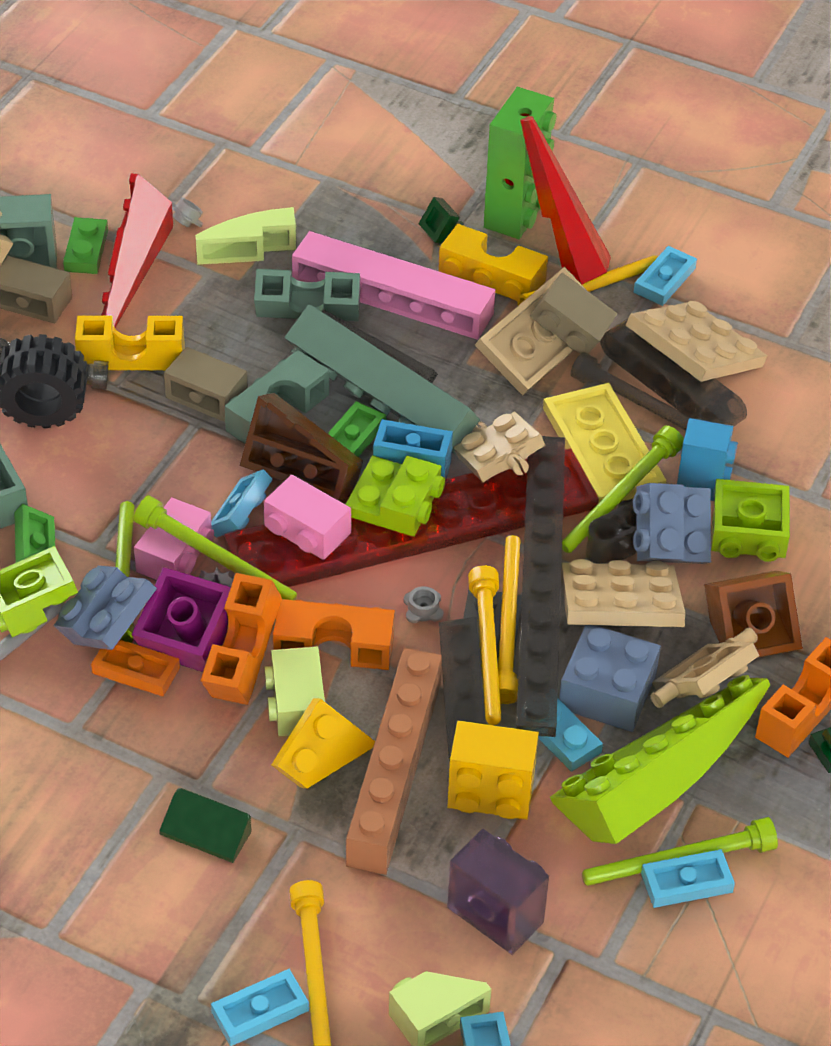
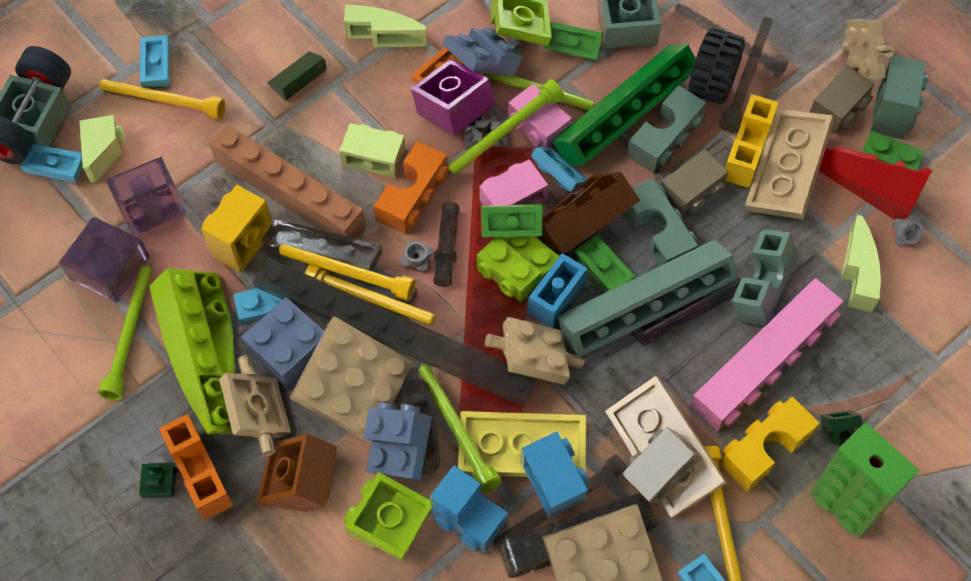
camera: 115 degrees right, 15 degrees up
orange arch [200,573,282,705] -> none
yellow wing [271,698,375,789] -> none
red wedge [520,116,611,285] -> none
medium azure plate [641,849,735,908] -> none
none -> clear purple brick [59,216,150,303]
none -> yellowish green slope [344,5,427,47]
none -> clear smoke pin [433,202,460,287]
none -> bright green plate [481,204,542,237]
none -> dark azure brick [521,431,590,520]
none -> green brick [552,44,696,166]
none -> sand green arch [627,85,706,173]
none -> tan plate [745,109,834,219]

